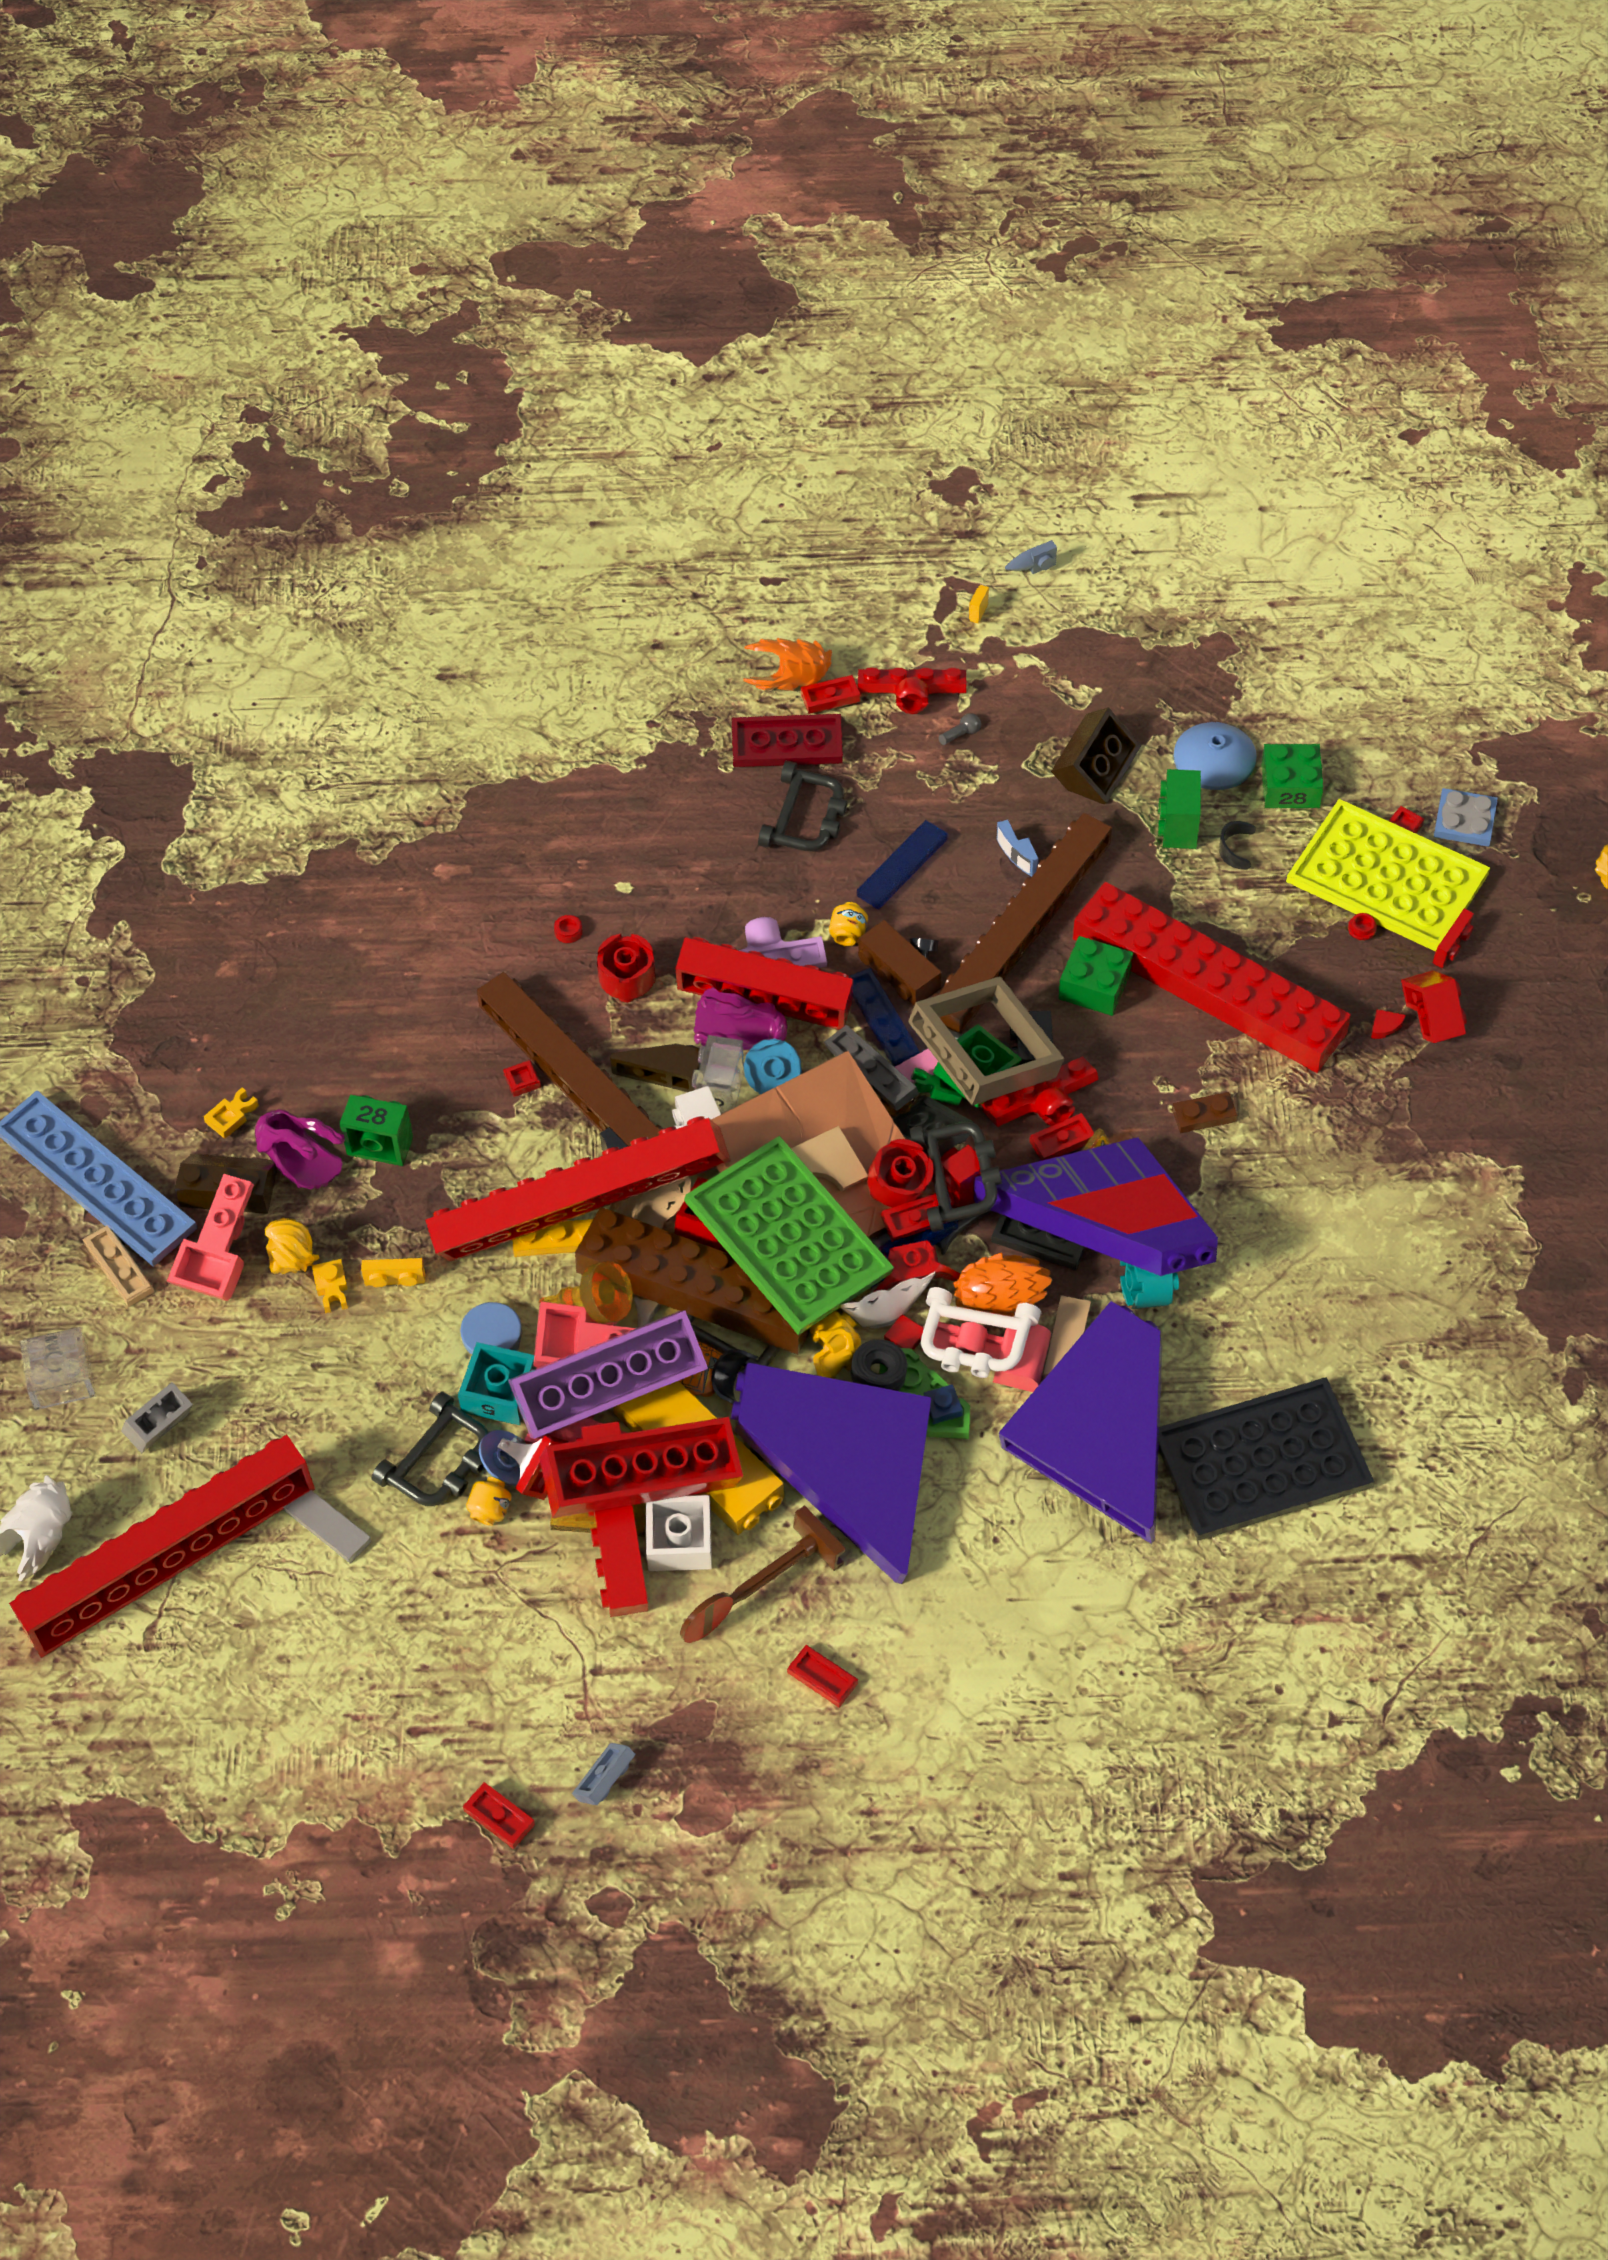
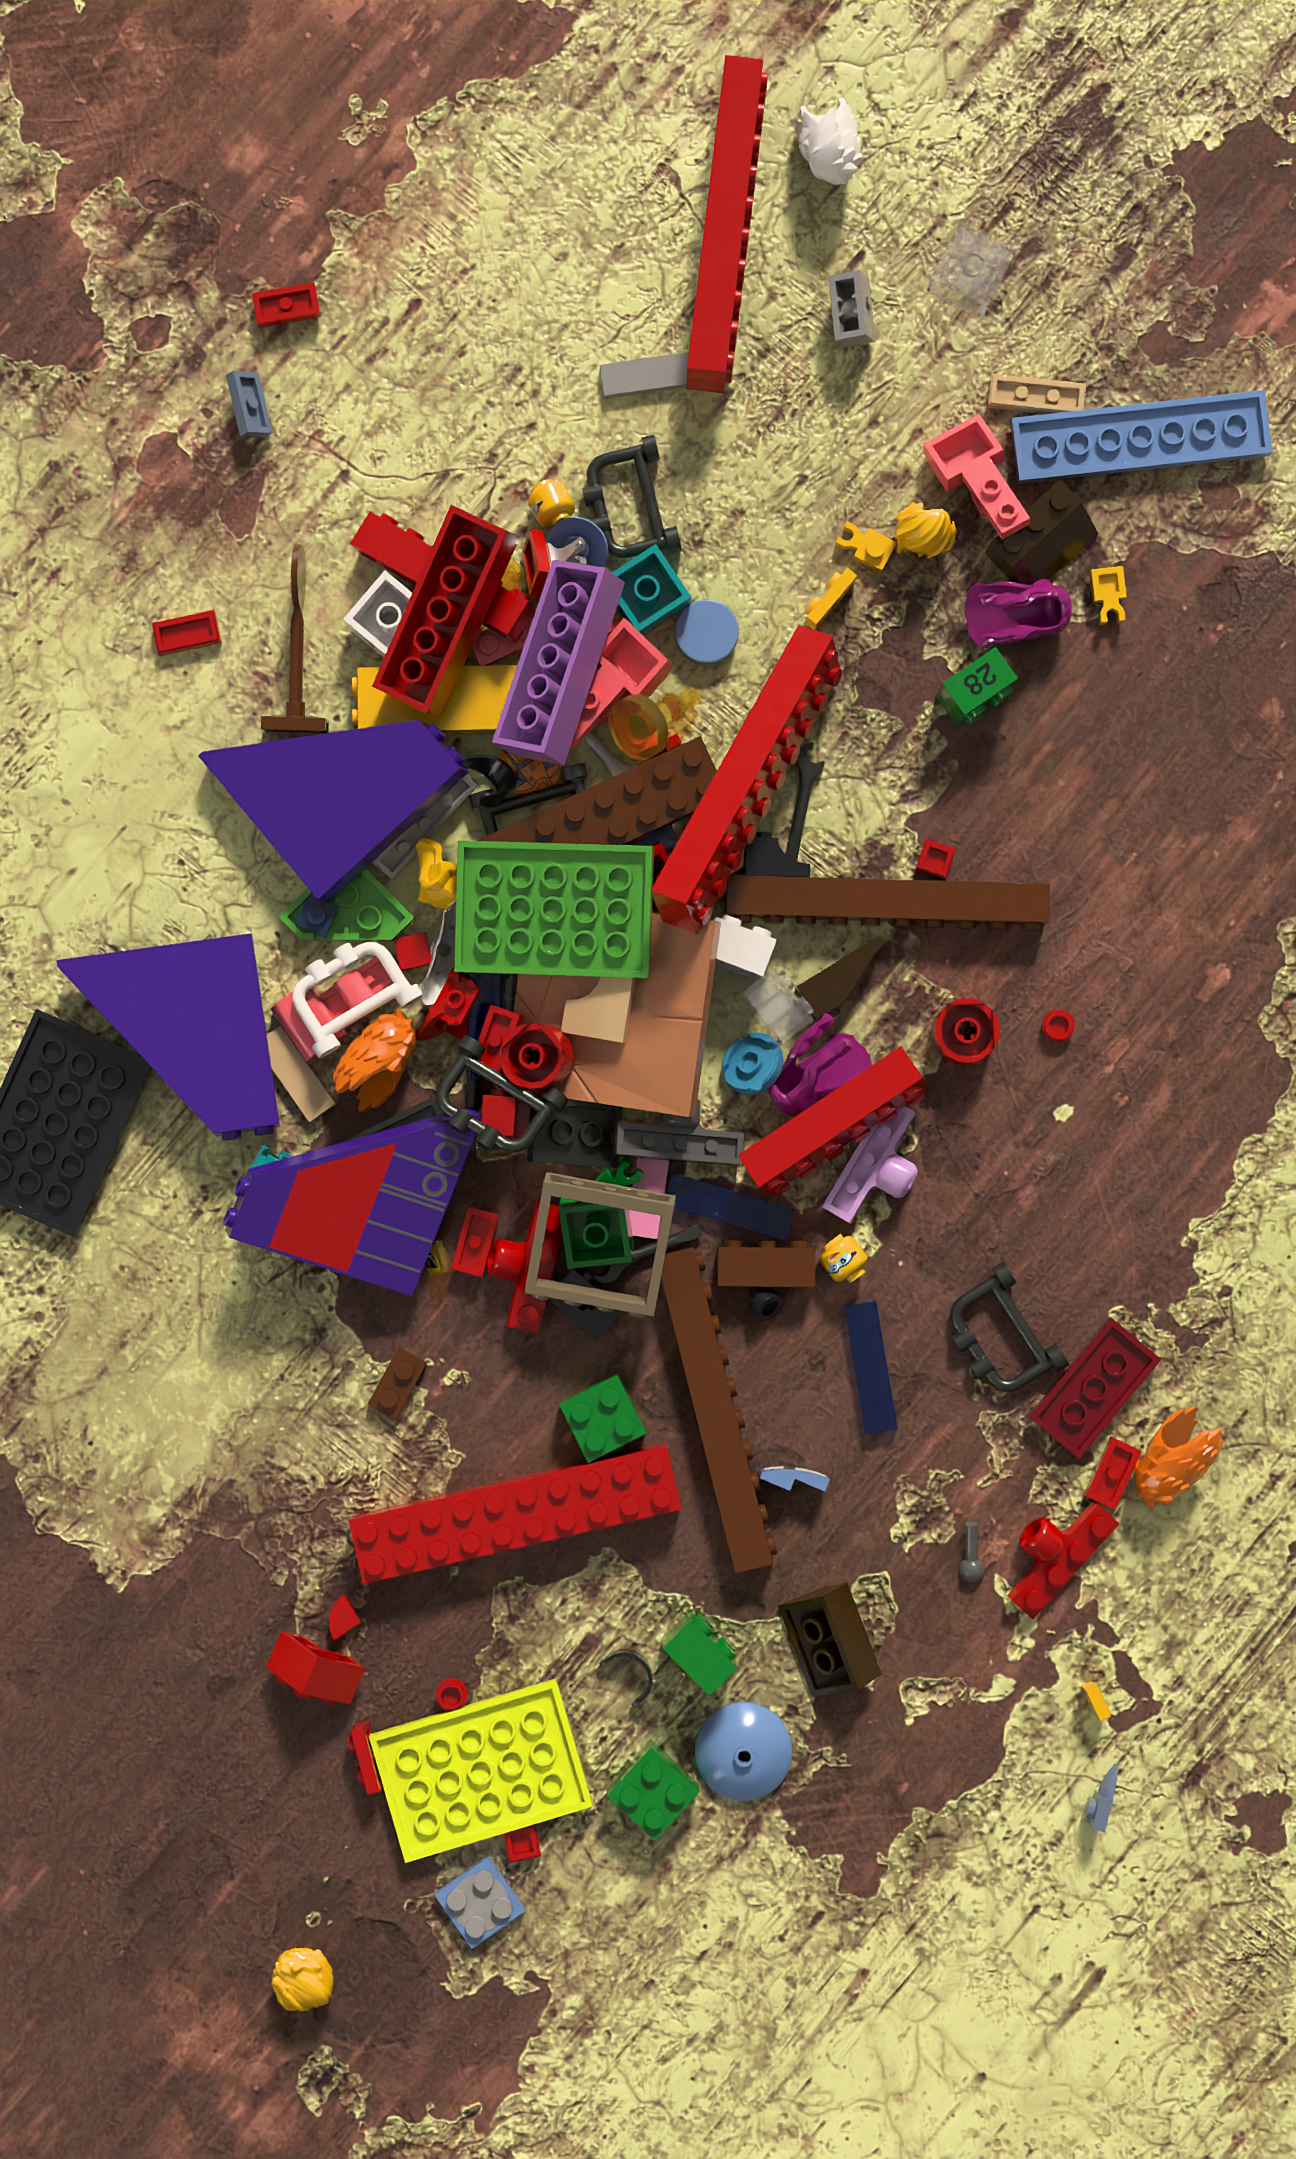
camera: 130 degrees right, 30 degrees up
black tyre [851,1339,908,1391] -> none

